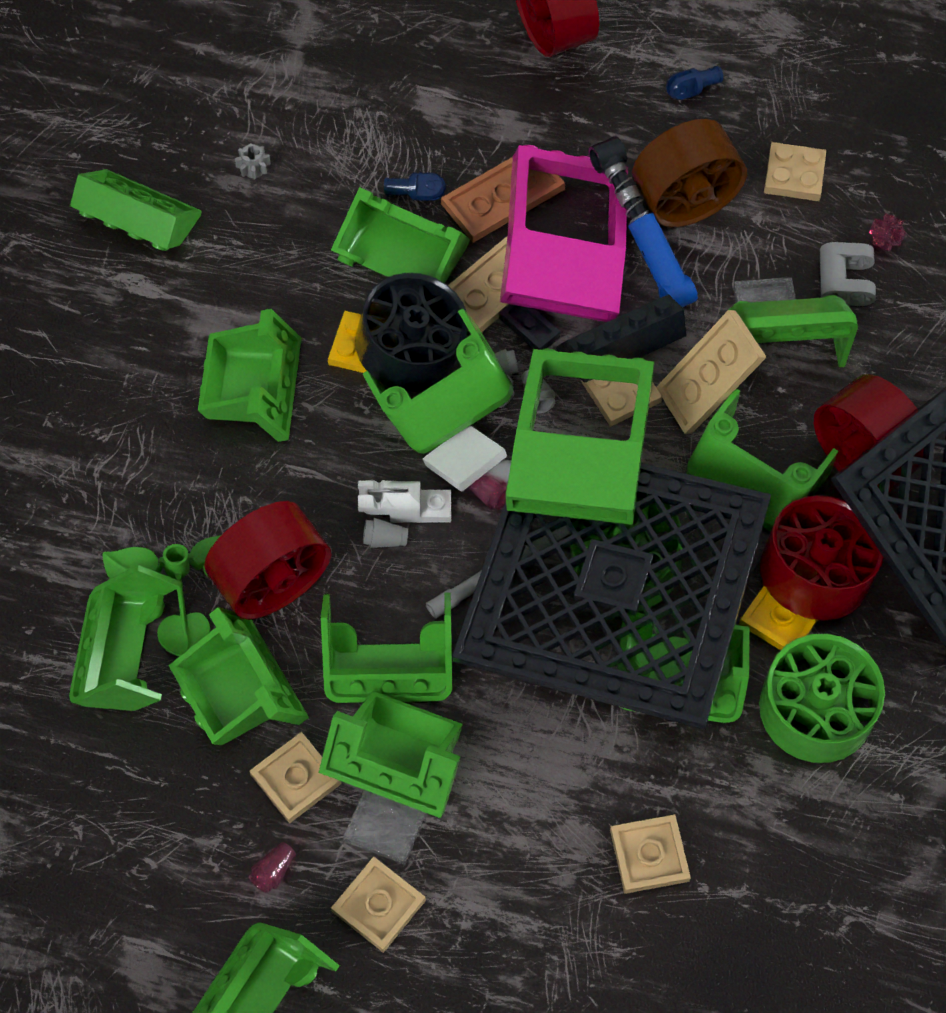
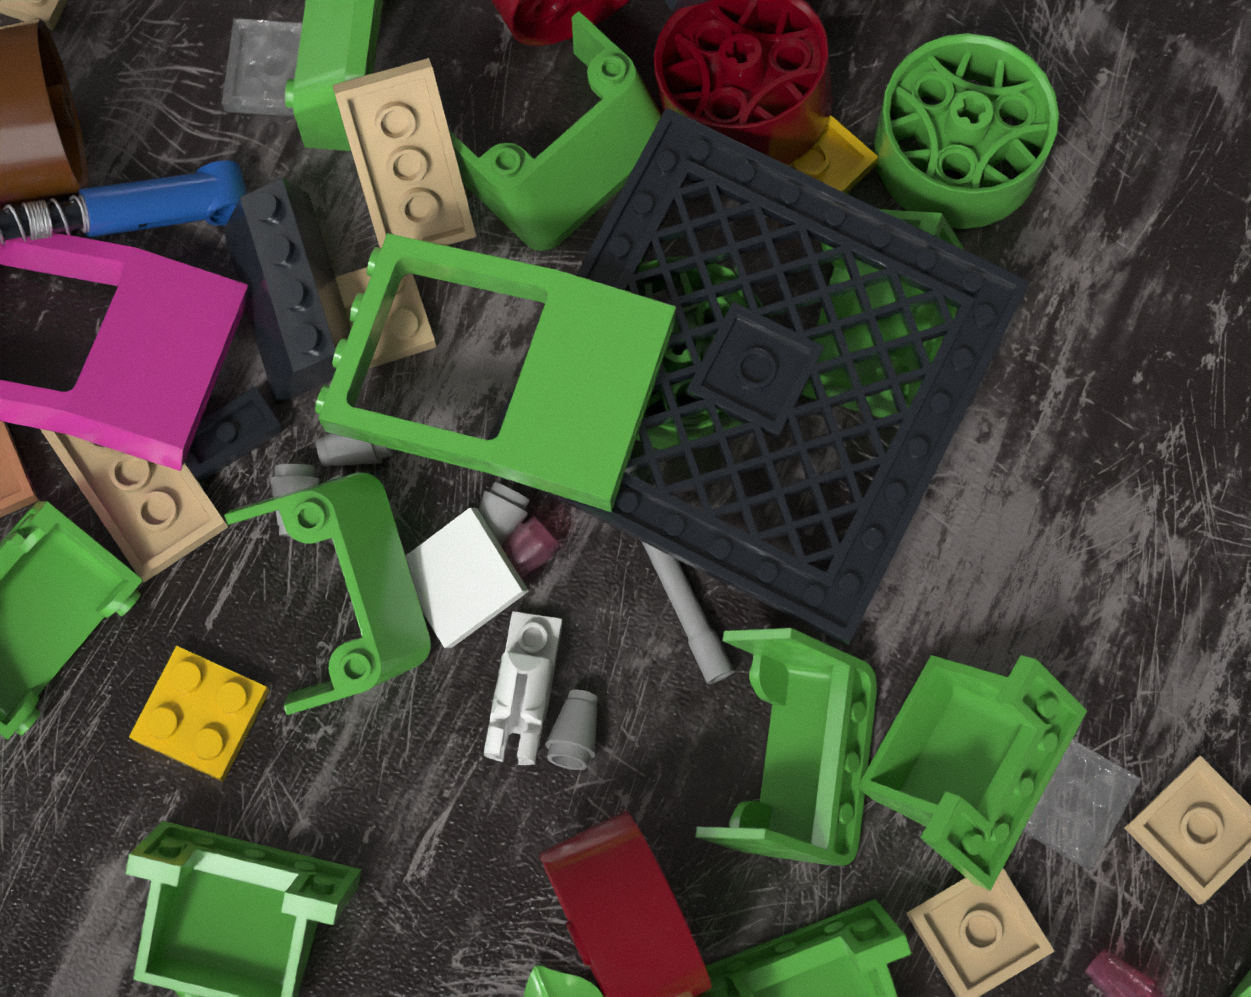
camera: 80 degrees left, 10 degrees up
black wheel [355,273,468,392] -> none
tan plate [610,815,691,894] -> none

